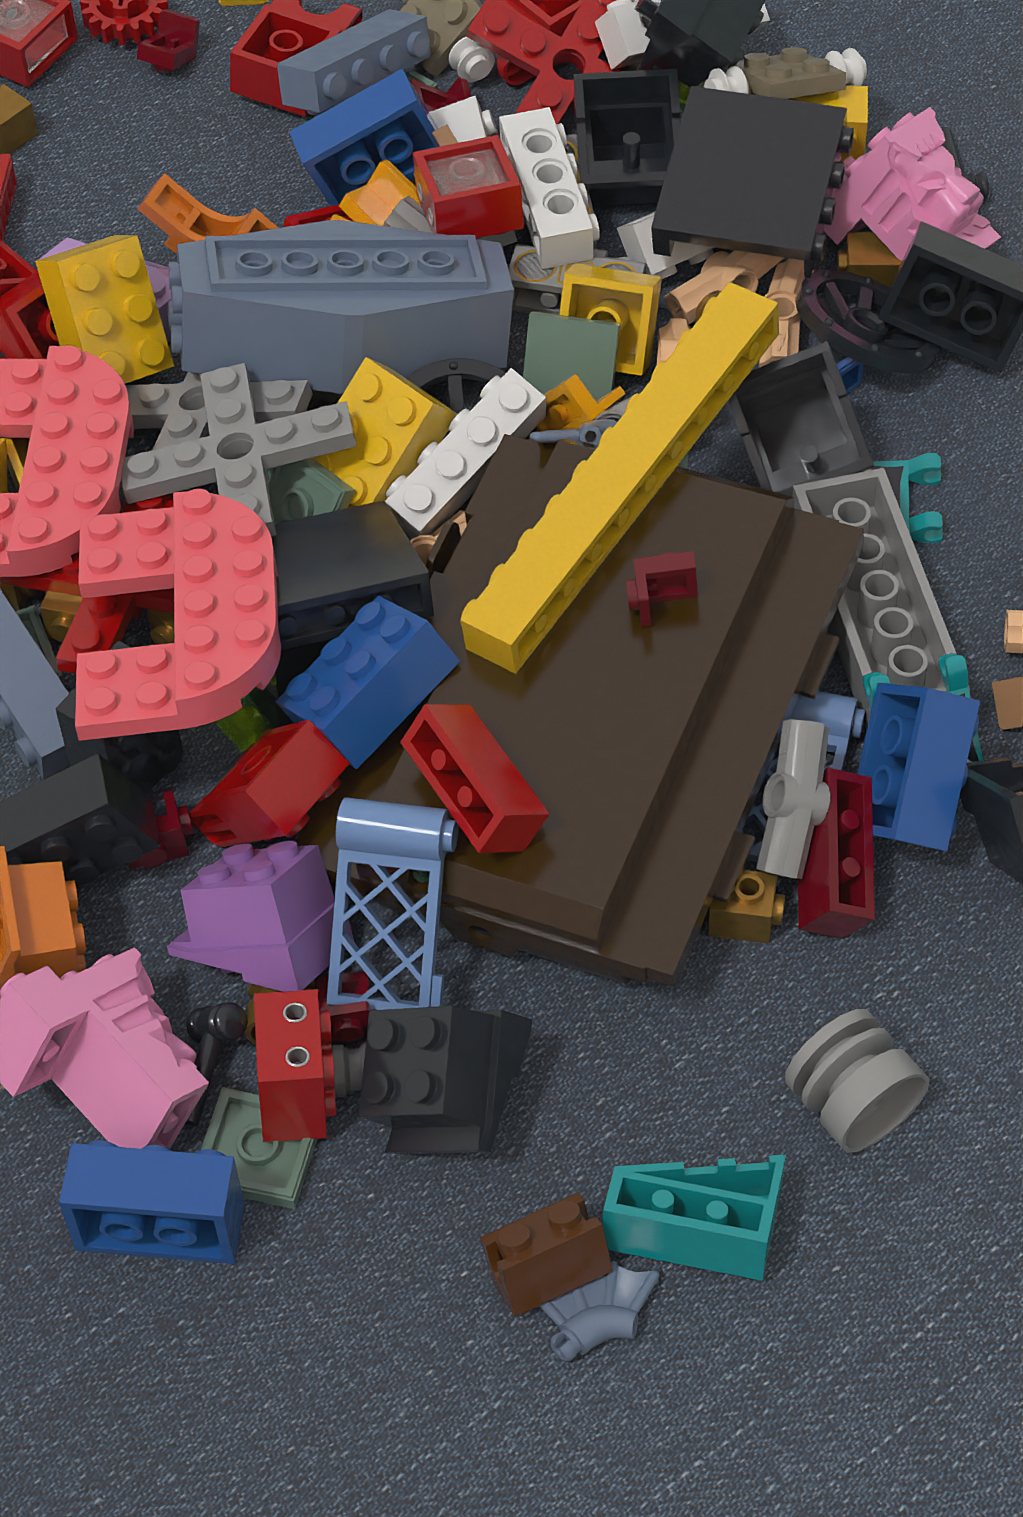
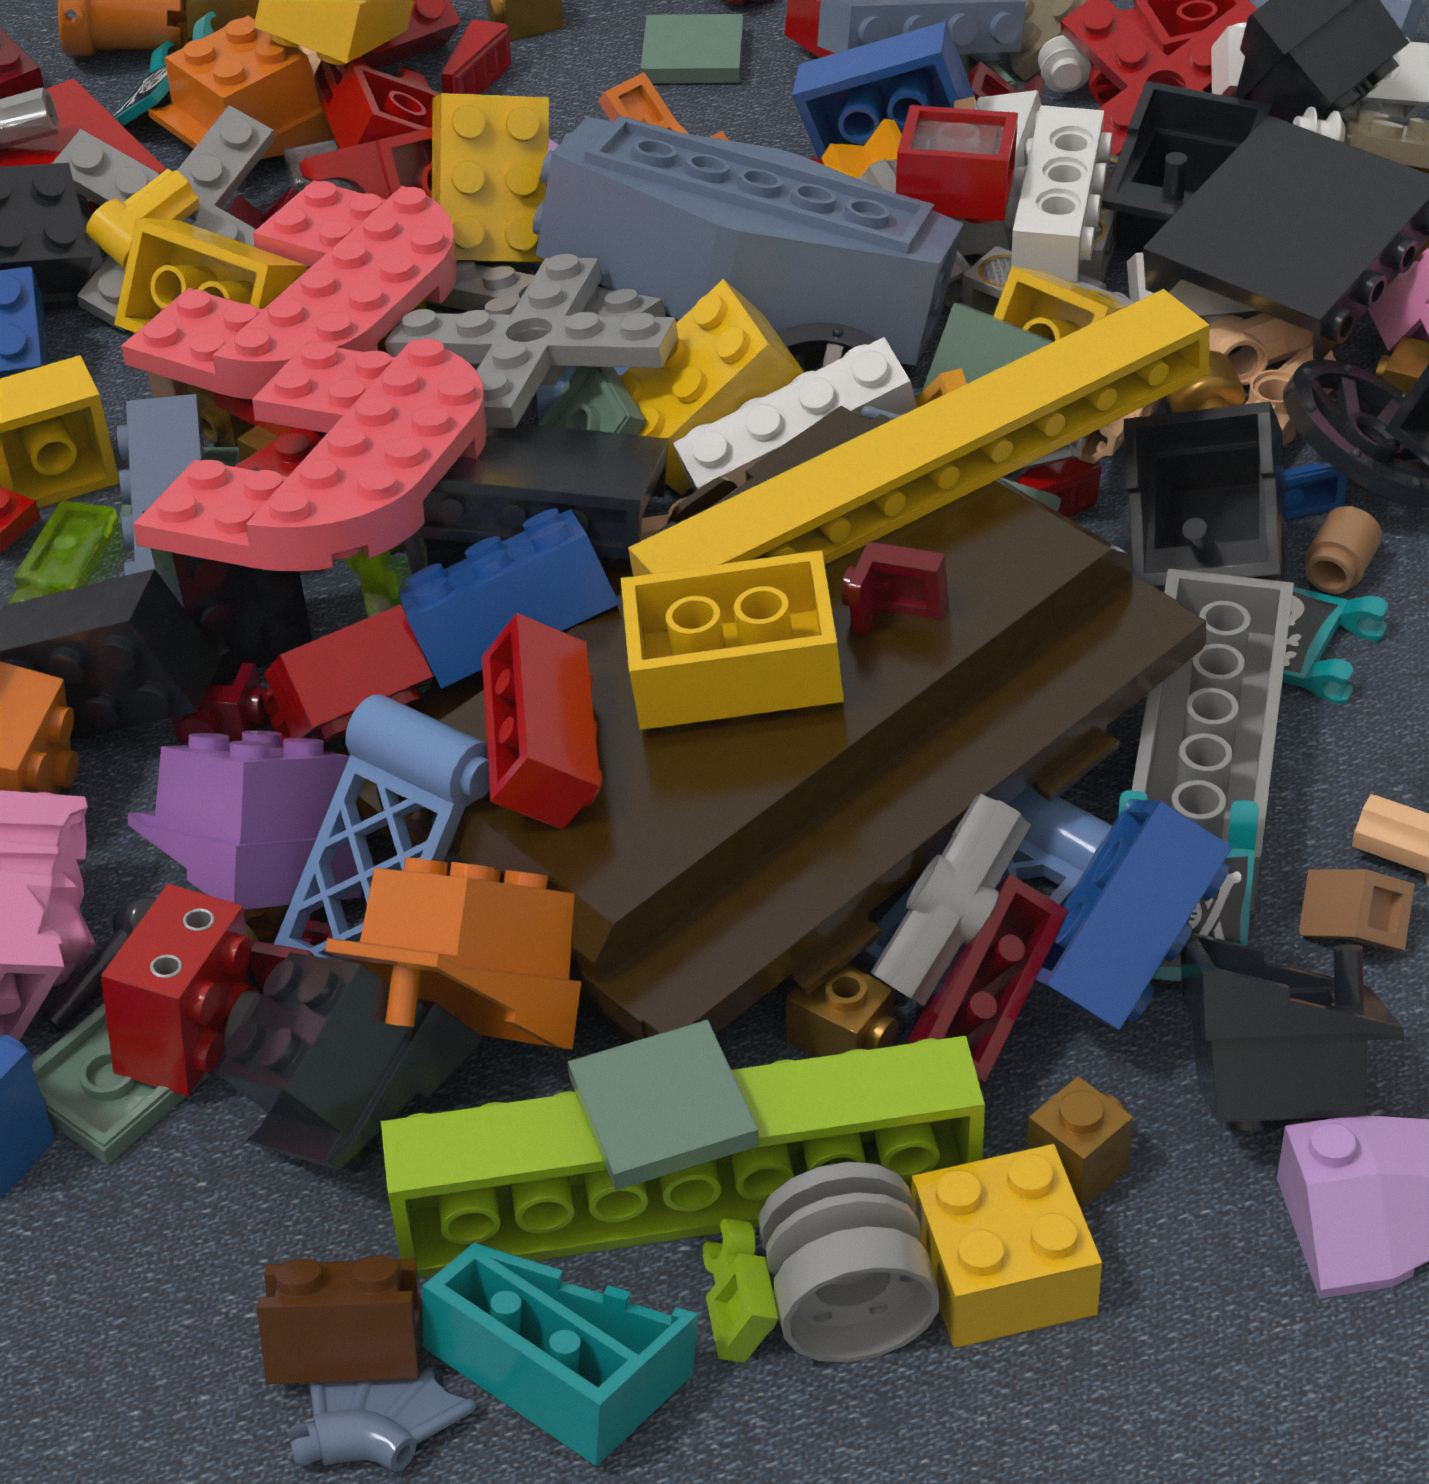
camera: 25 degrees right, 10 degrees down
none -> orange piece [325,857,581,1049]
none -> lime brick [381,1036,985,1278]
none -> sand green tile [568,1020,759,1190]
none -> yellow brick [621,550,844,730]
none -> sand green tile [640,14,744,84]
none -> lime plate [703,1218,779,1363]
none -> yellow brick [911,1144,1102,1348]
none -> pearl gold brick [1027,1076,1133,1210]
none -> medium nougat brick [1305,506,1382,594]

